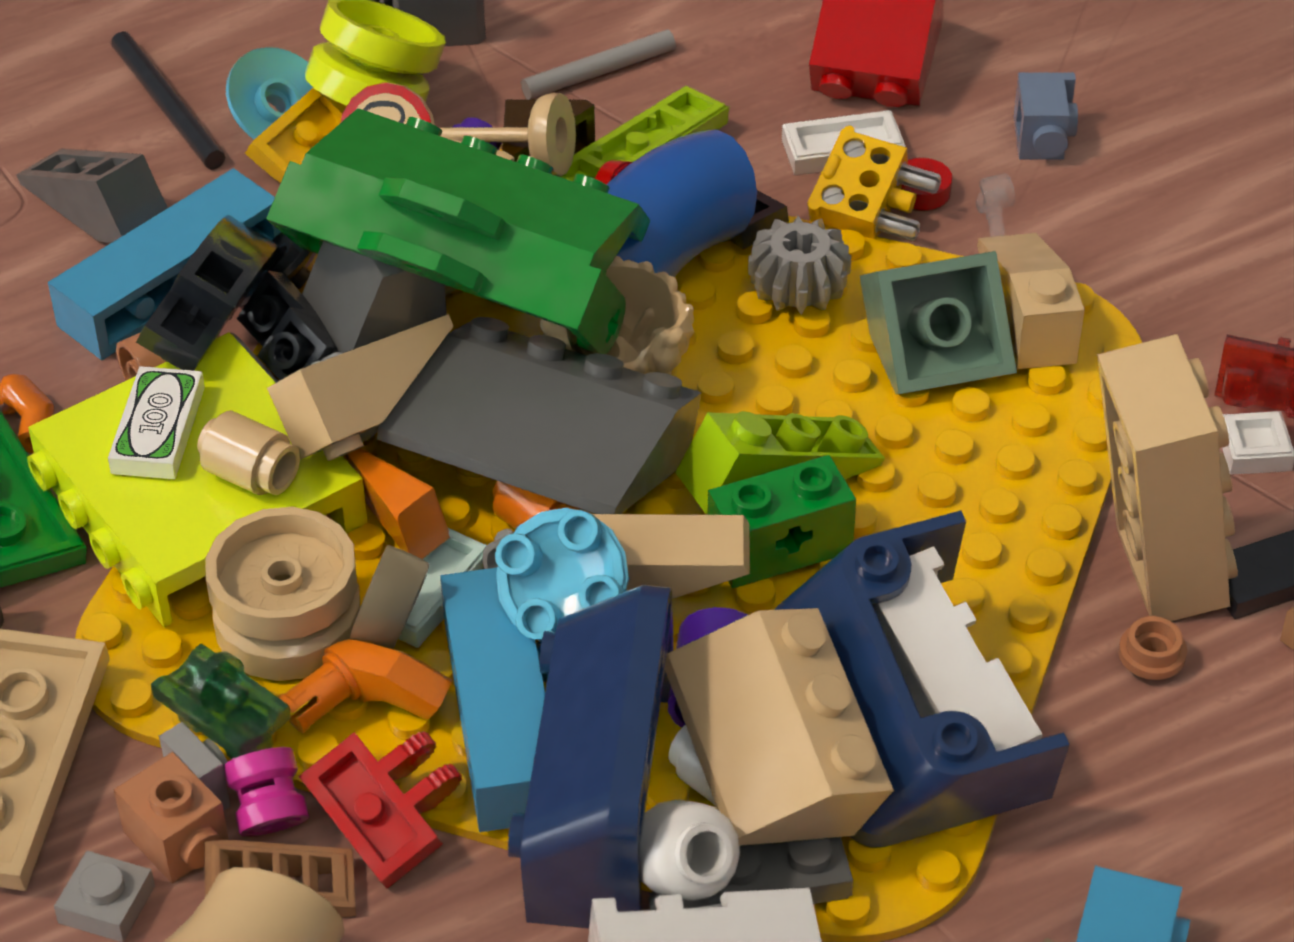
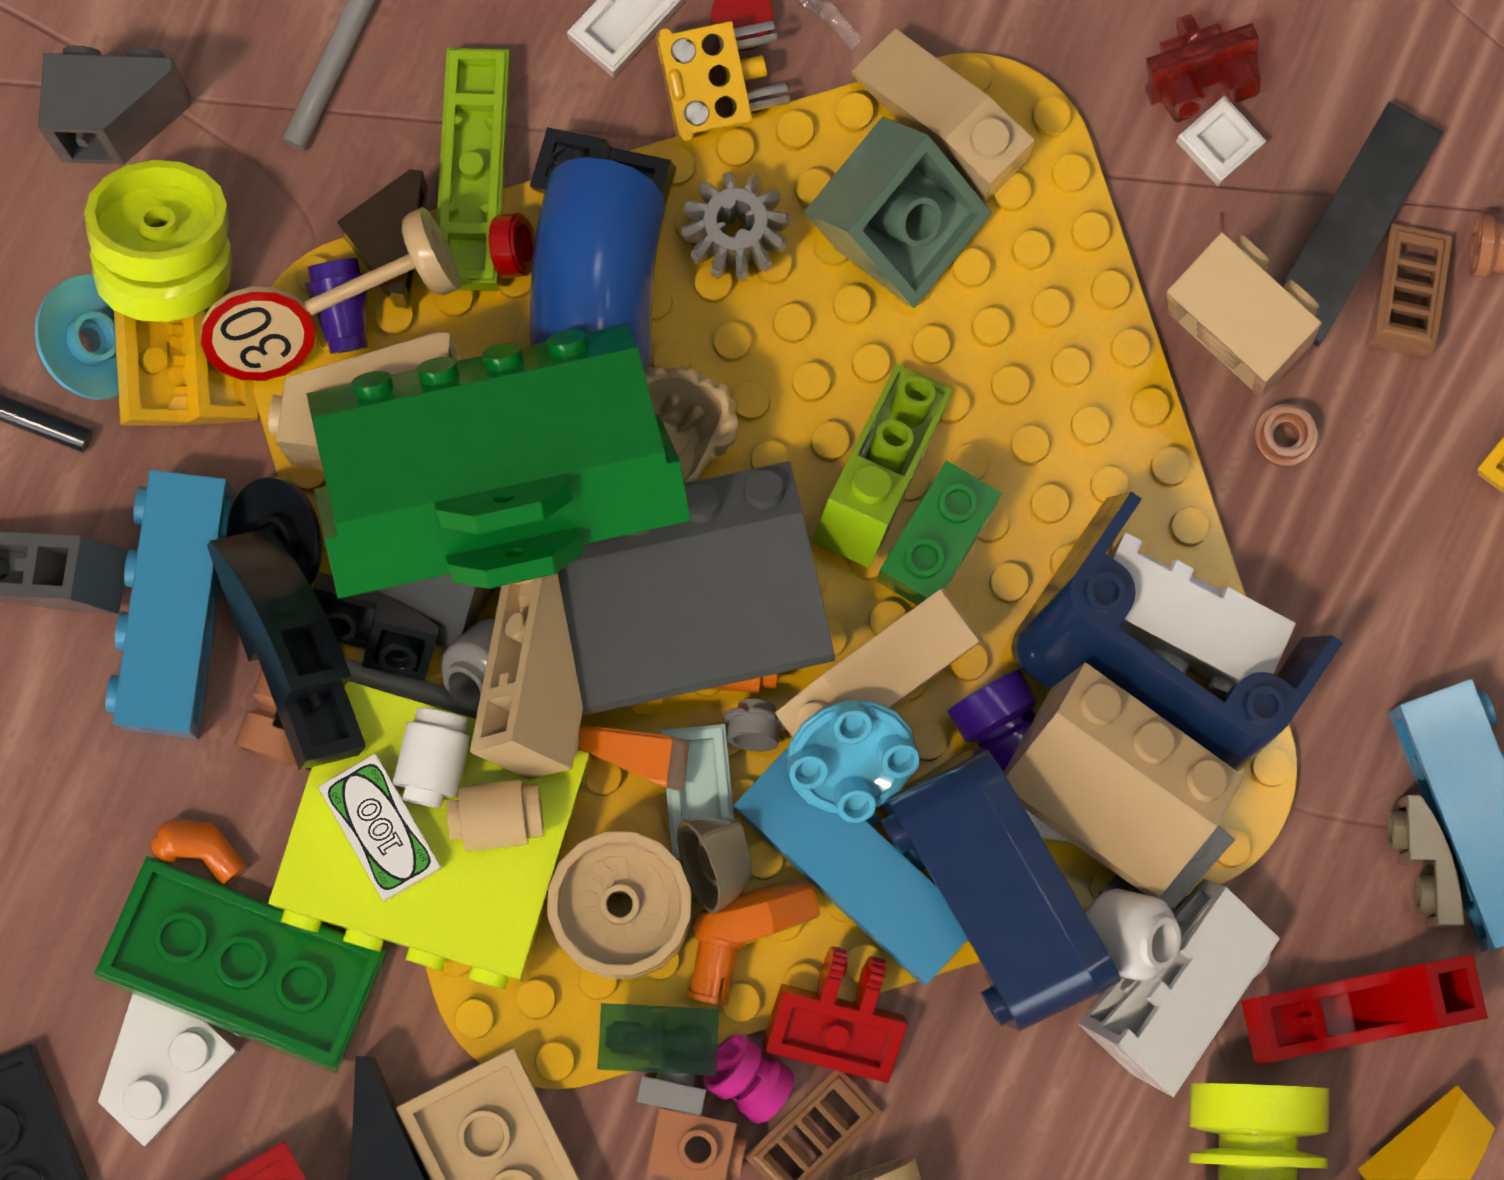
camera: 40 degrees left, 35 degrees up
none -> white brick [392,707,471,808]

